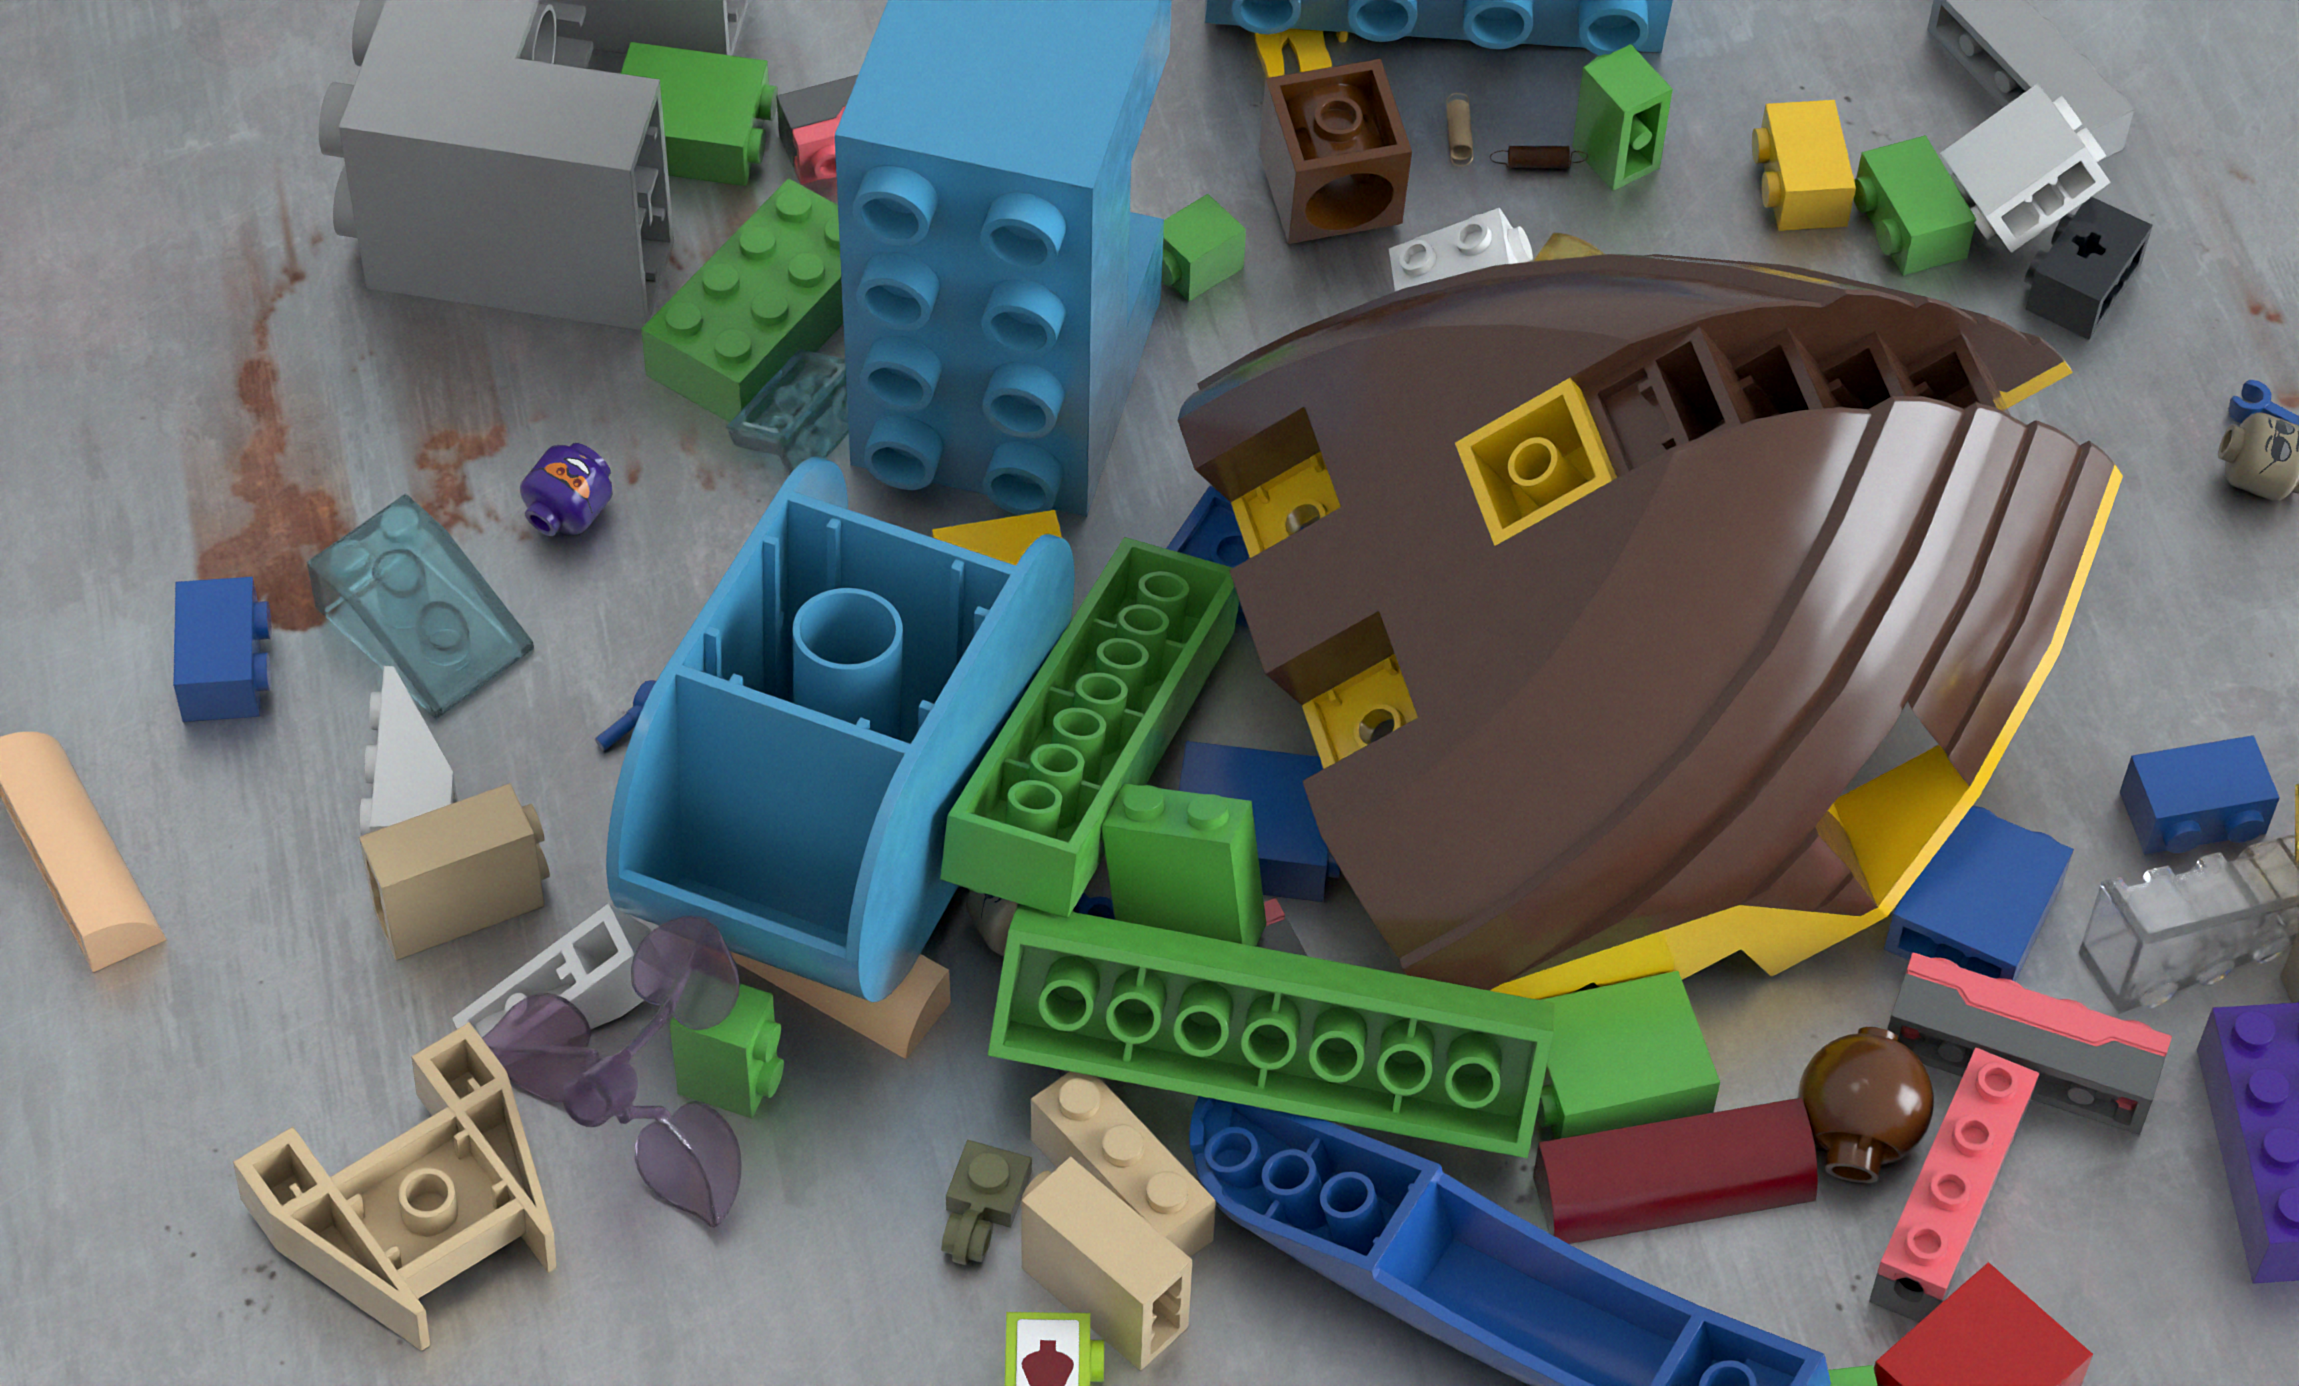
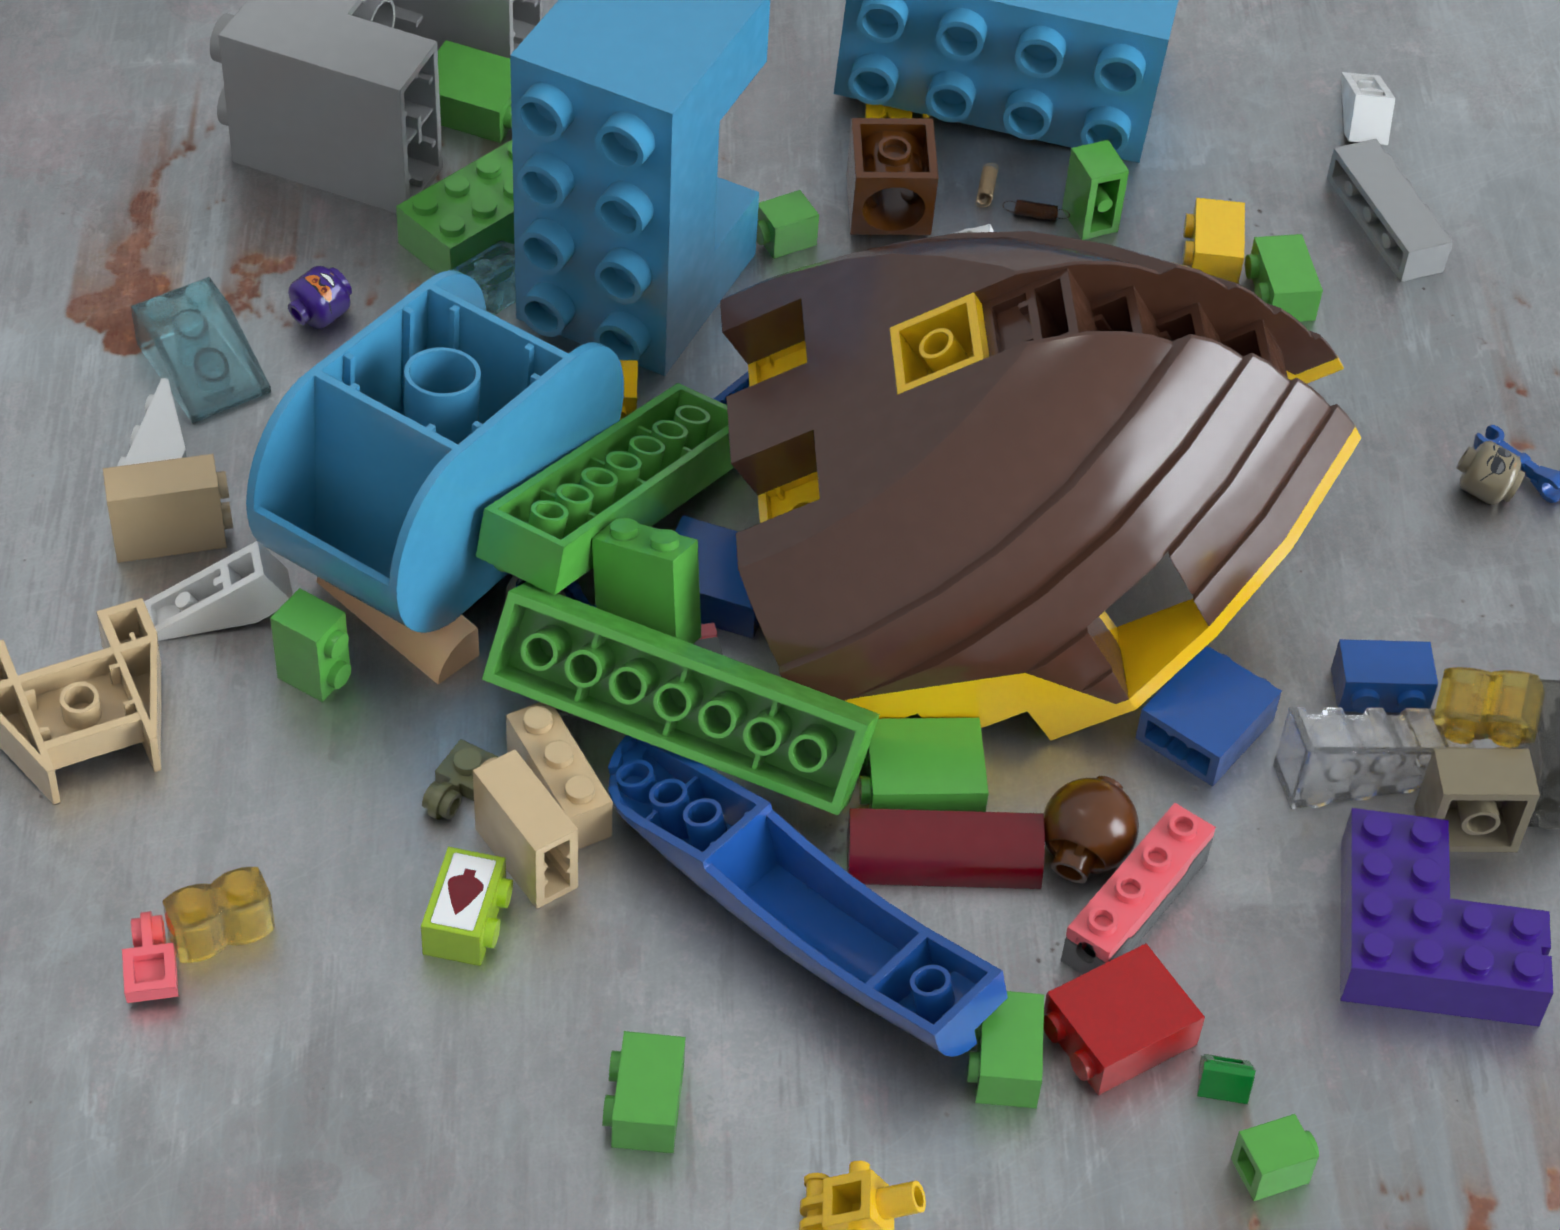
camera: 10 degrees right, 5 degrees down
blue brick [173,577,272,722] -> none
clear purple plant [482,915,742,1228] -> none
dark grey piece [1887,952,2172,1135] -> none
white brick [1940,83,2111,253] -> none
black brick [2024,196,2153,340] -> none

